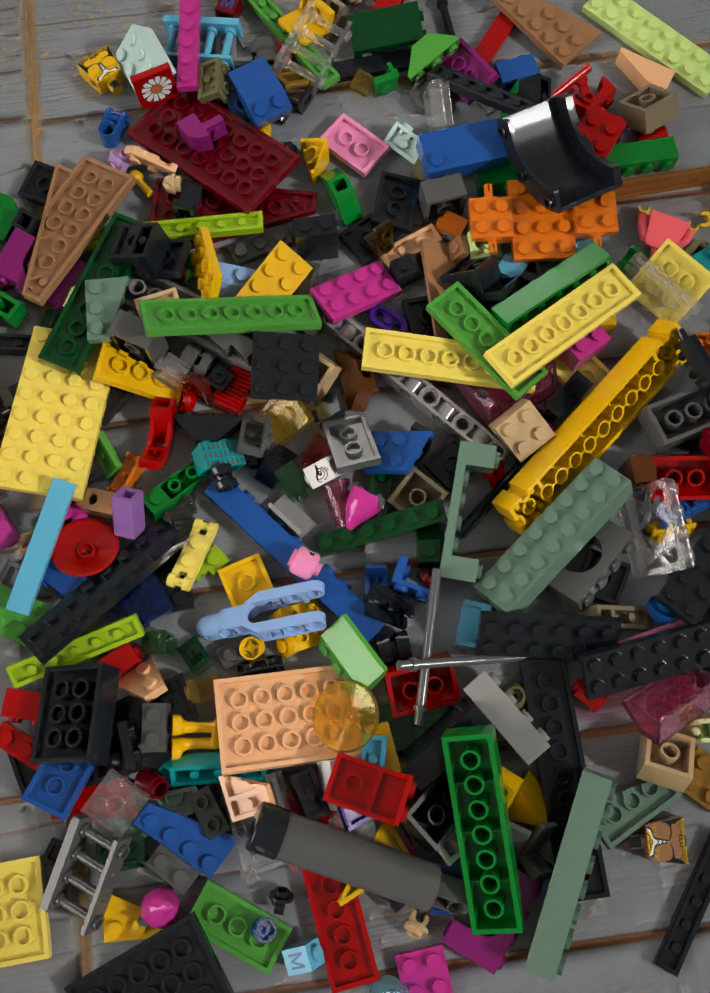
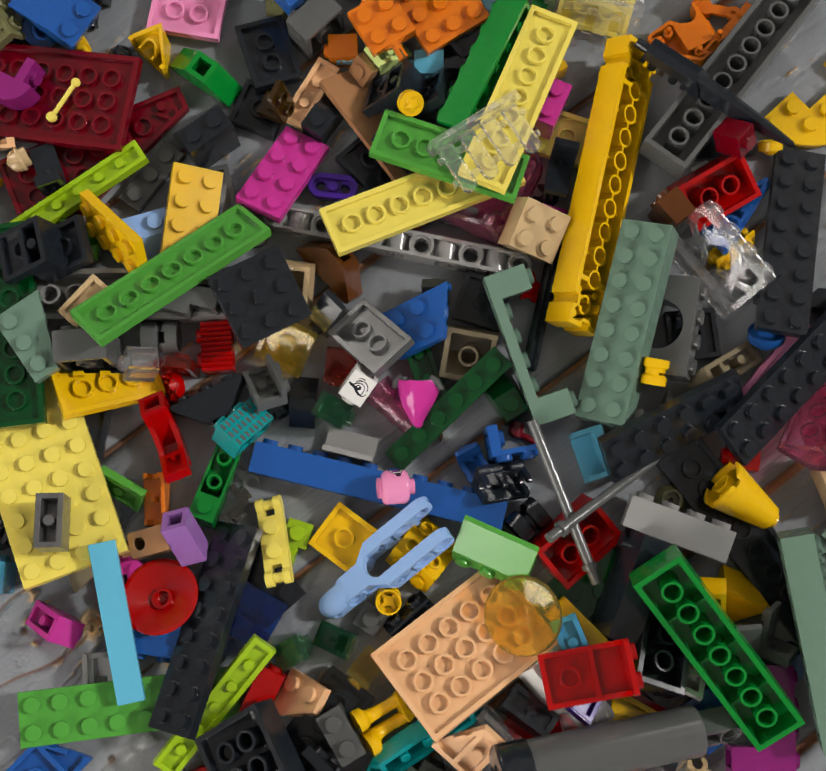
camera: 30 degrees left, 5 degrees up
black bracket [204,364,234,393] -> none
black wheel [210,463,238,493] -> none
none -> flat silver brick [33,492,71,552]
none -> light yellow hinge [46,77,81,123]
none -> yellow tile [397,89,424,117]
none -> clear fence [426,89,541,193]
none -> yellow wheel [640,356,670,387]
none -> yellow cone [704,462,779,529]

